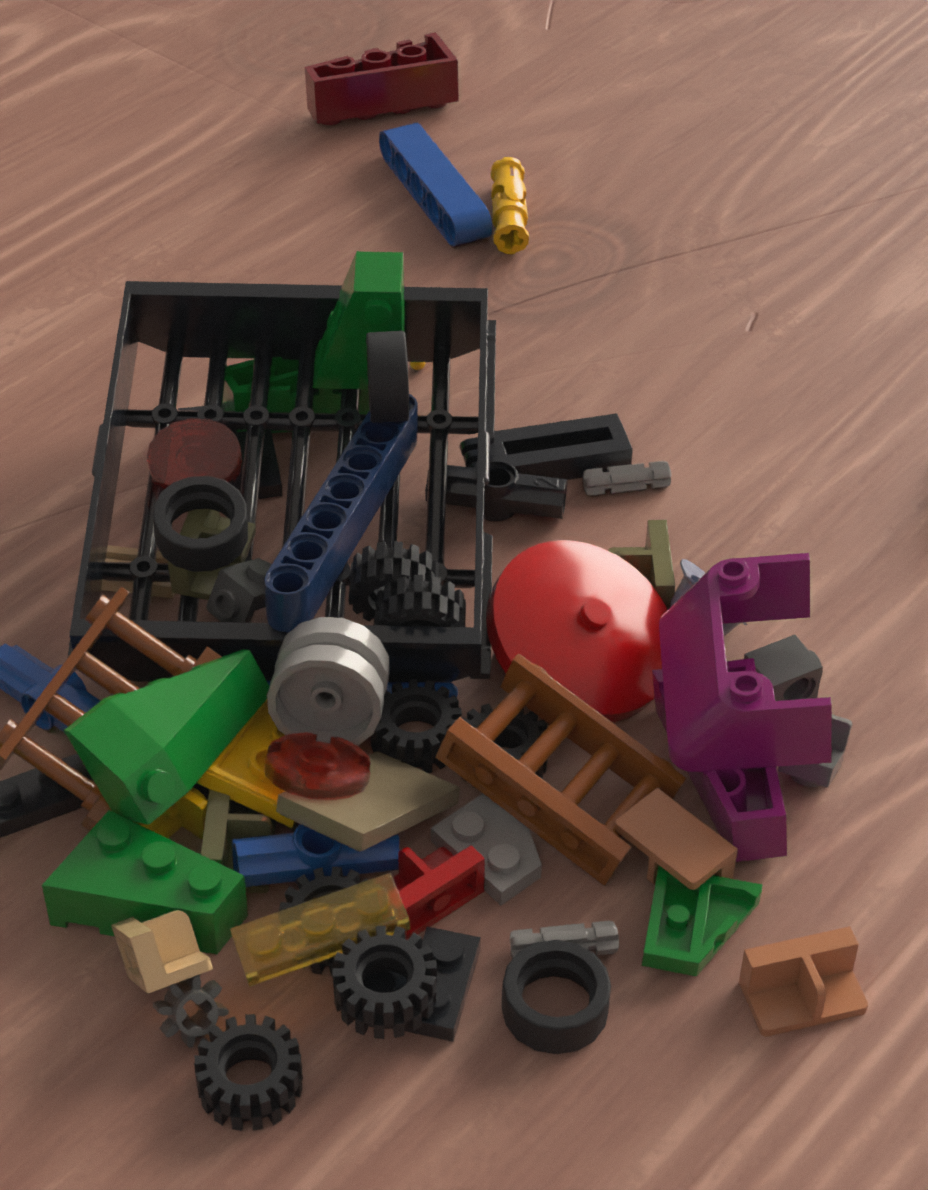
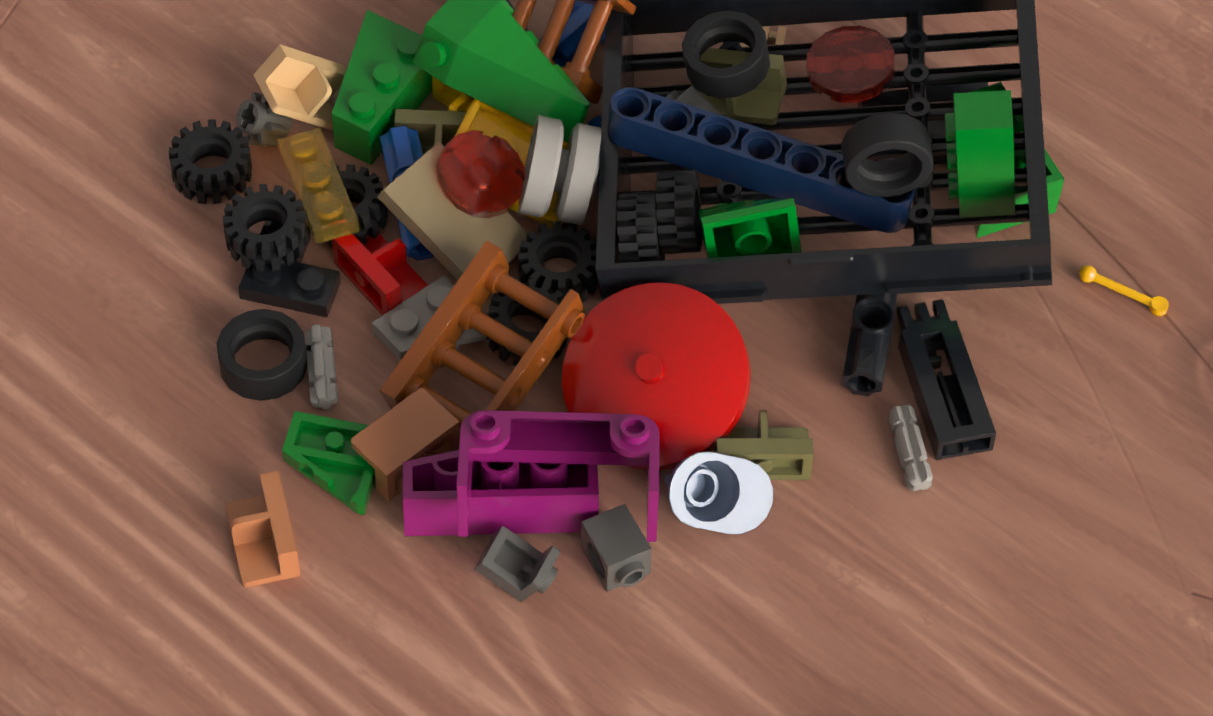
camera: 90 degrees right, 10 degrees up
none -> green slope [698,198,802,258]

